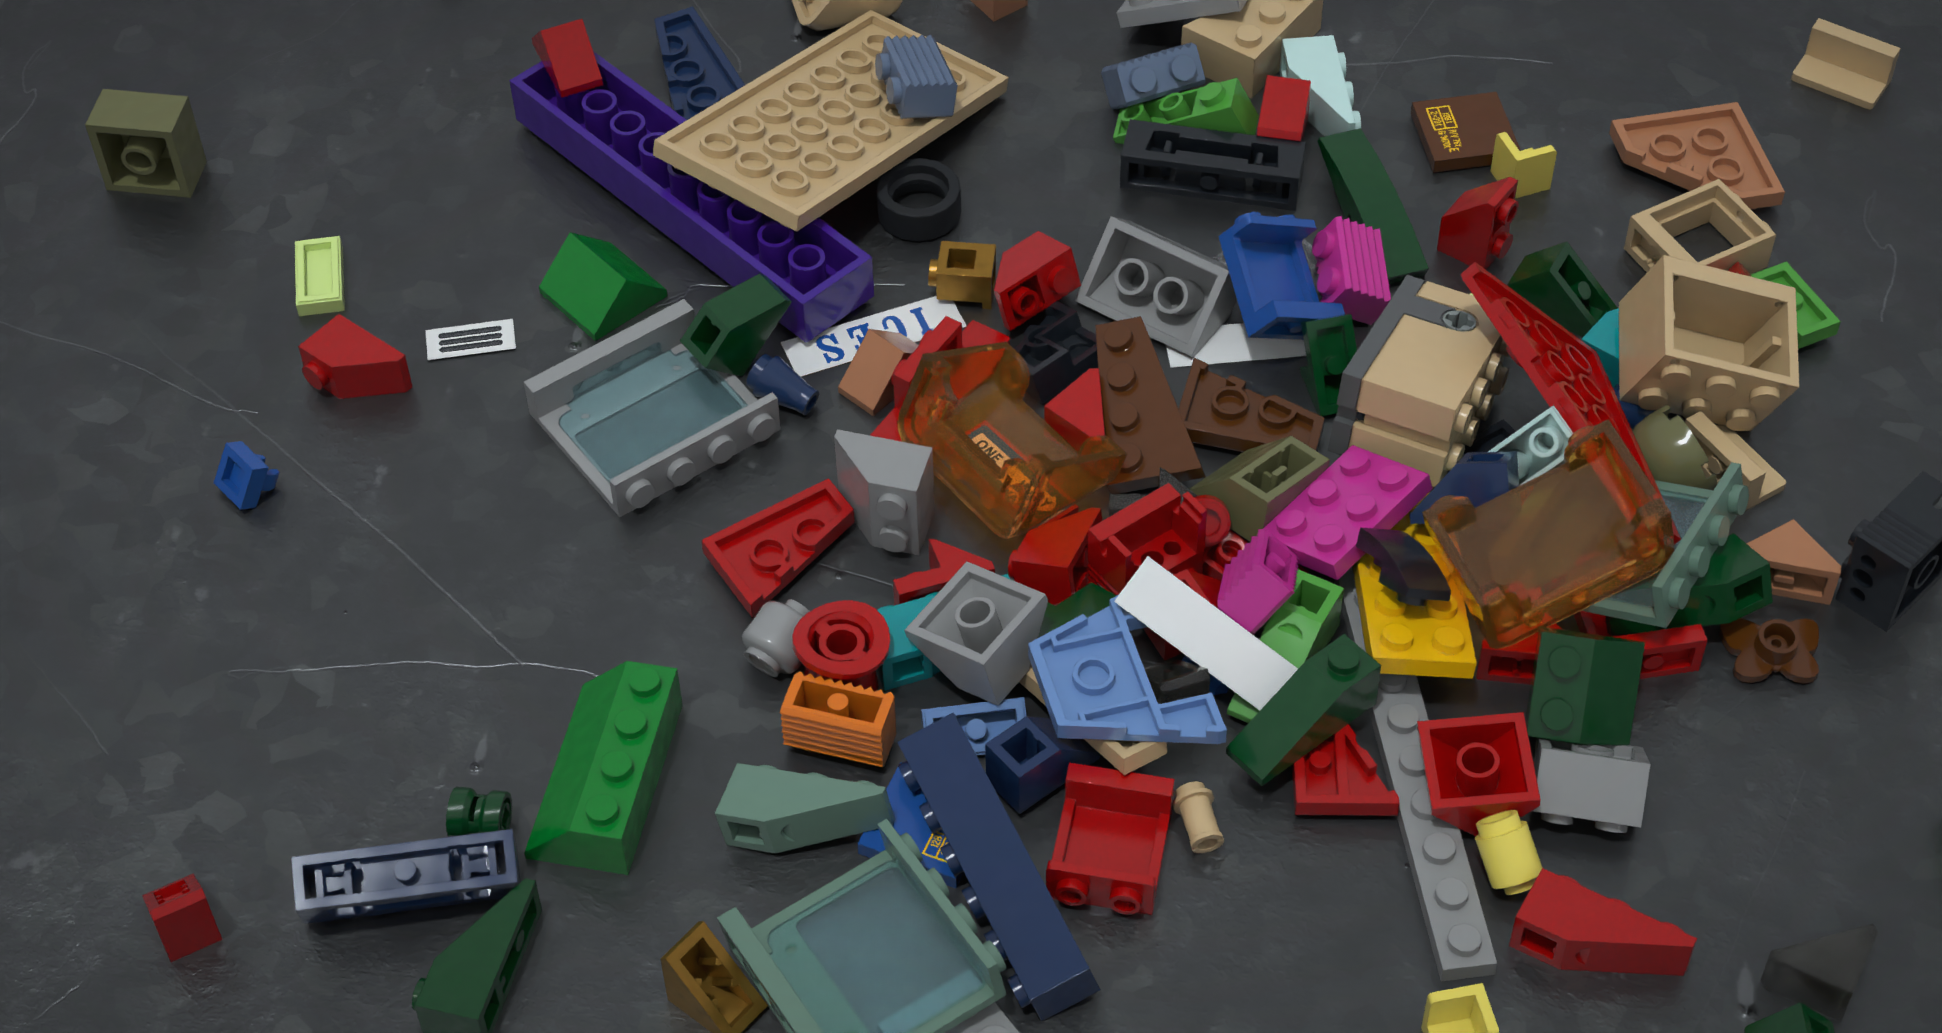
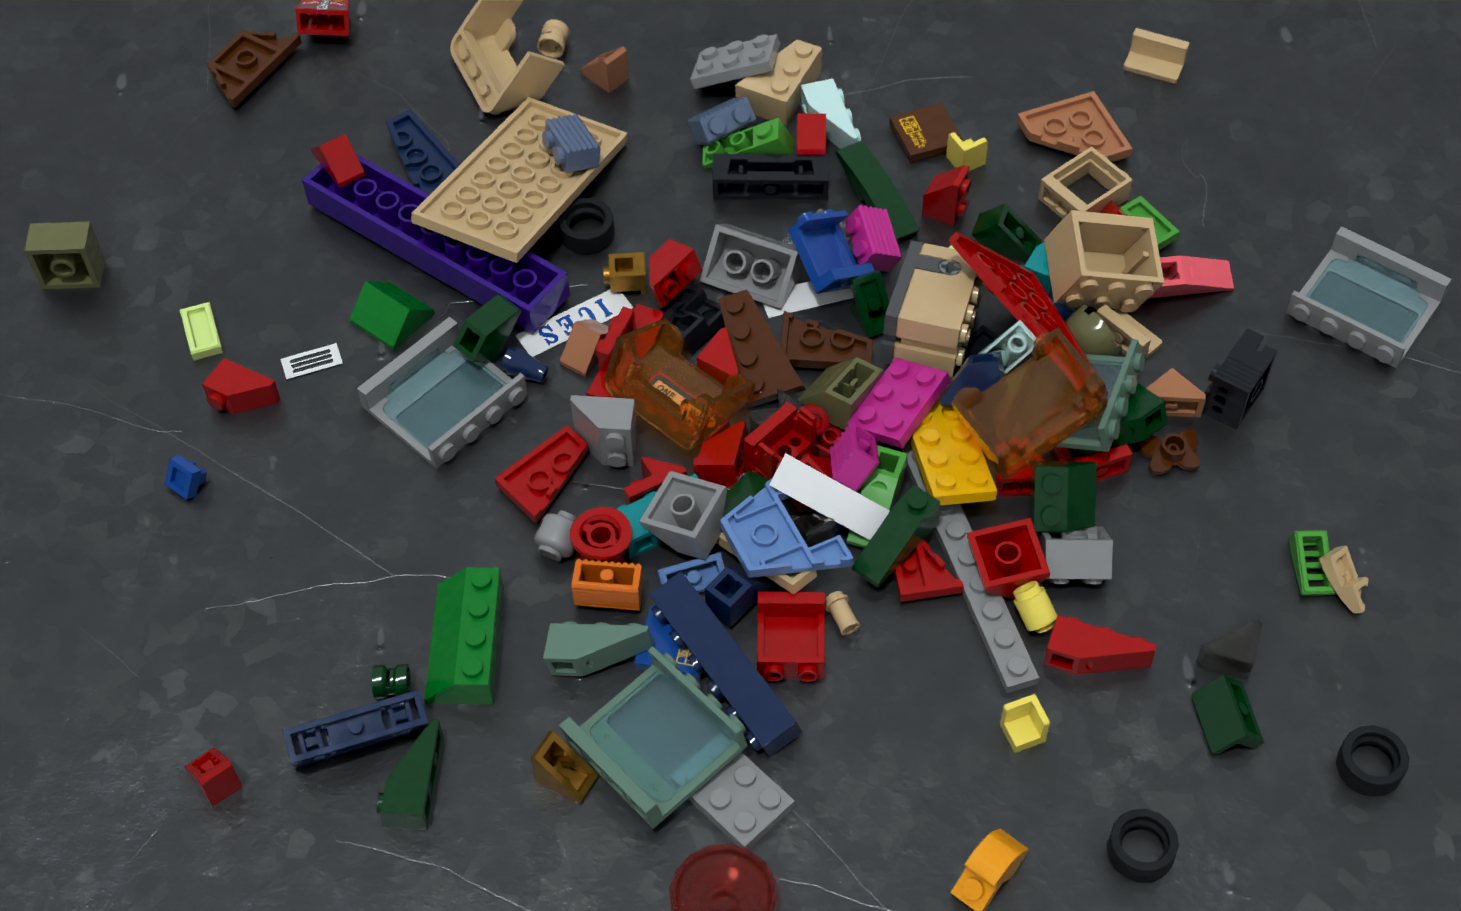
camera: 10 degrees left, 5 degrees up
black slope [1356,527,1451,606] -> none
none -> coral slope [1148,255,1234,299]

